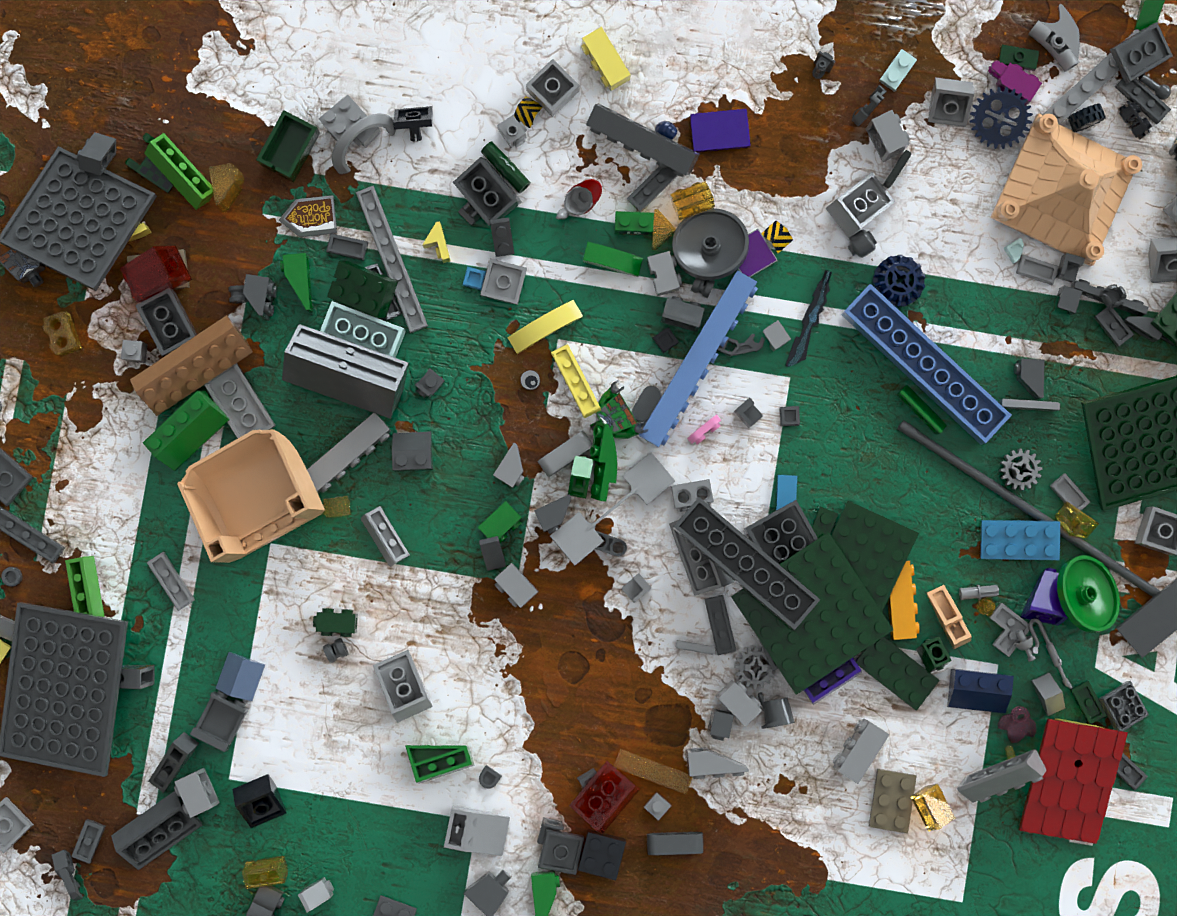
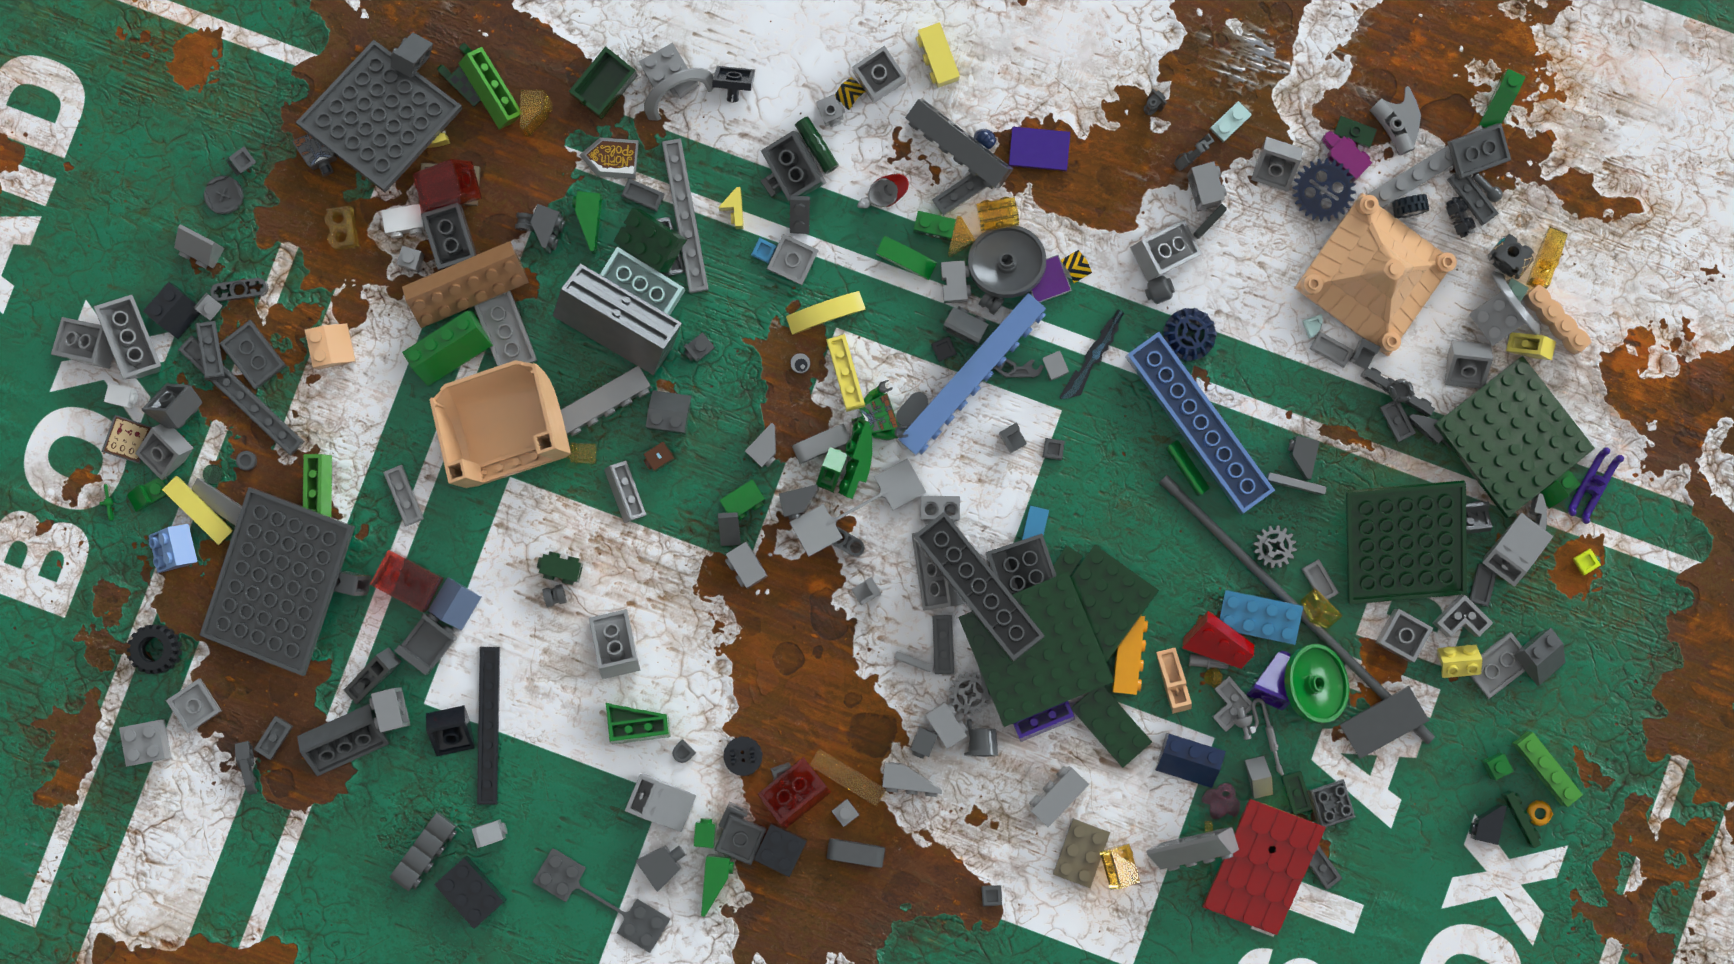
camera: 15 degrees right, 0 degrees up
clear yellow brick [242,856,288,889] -> none
bright pink plate [687,414,721,445] -> none
dark green head [916,636,952,673] -> none
dark grey panel [1057,285,1082,315] -> none
none -> light nougat slope [305,323,356,370]
none -> clear red brick [370,550,444,612]
none -> white brick [381,204,426,238]
none -> black tile [477,647,500,805]
none -> reddish brown brick [643,442,675,472]
none -> green brick [694,818,716,848]
none -> black plate [723,737,763,776]
none -> dark grey tile [981,885,1002,906]
none -> red wedge [1182,611,1254,669]

